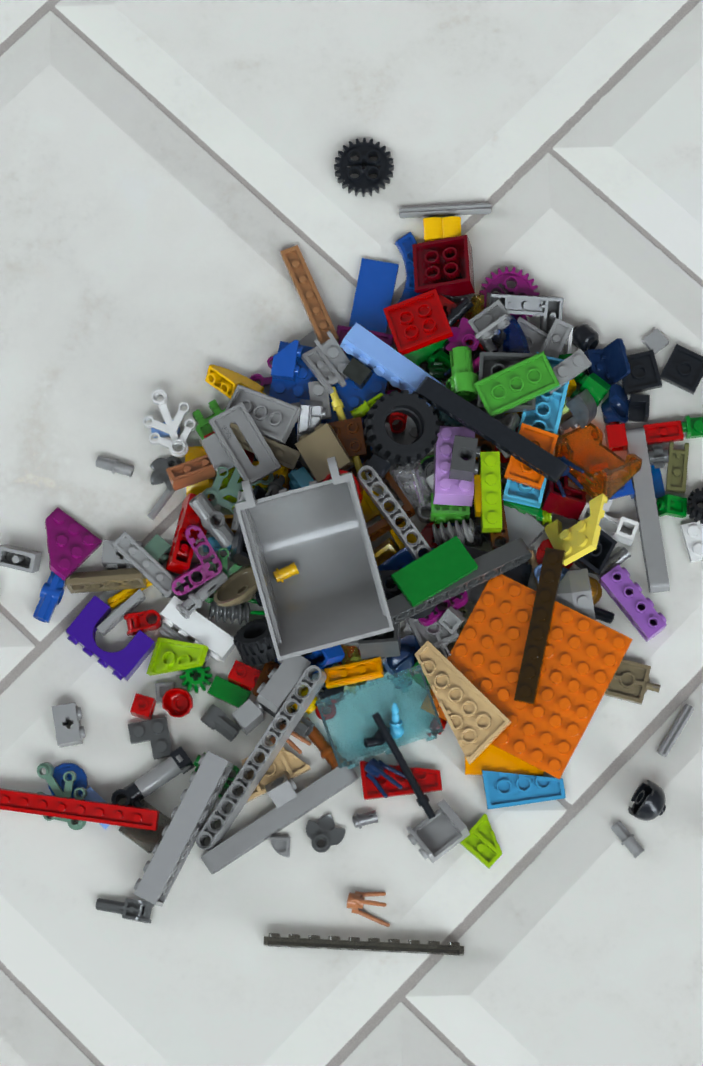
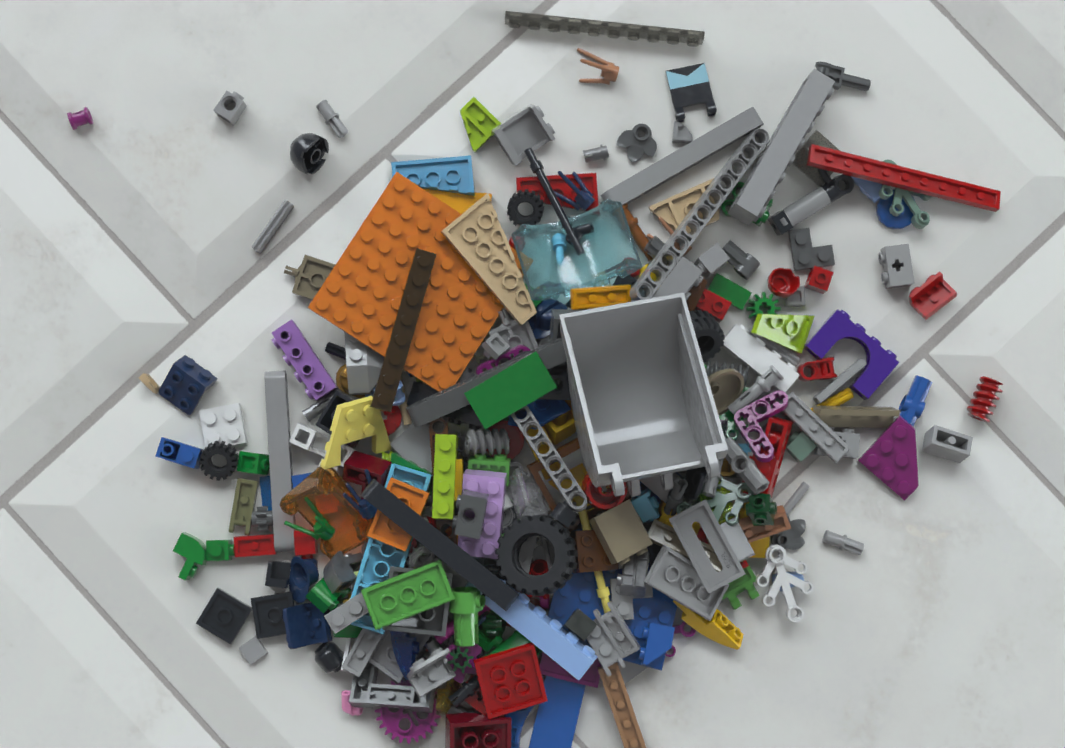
camera: 175 degrees right, 10 degrees up
light grey brick [265,774,297,808] -> none
yellow pin [273,562,299,583] -> none
lime axle [350,393,384,418] -> none
none -> green plant [284,497,335,541]
none -> bright pink arm [341,690,363,716]
none -> dark green gear [447,647,474,673]
none -> black tyre [507,189,544,229]
none -> black flag [666,63,717,123]
none -> dark green brick [746,493,777,526]
none -> red bracket [909,272,957,320]

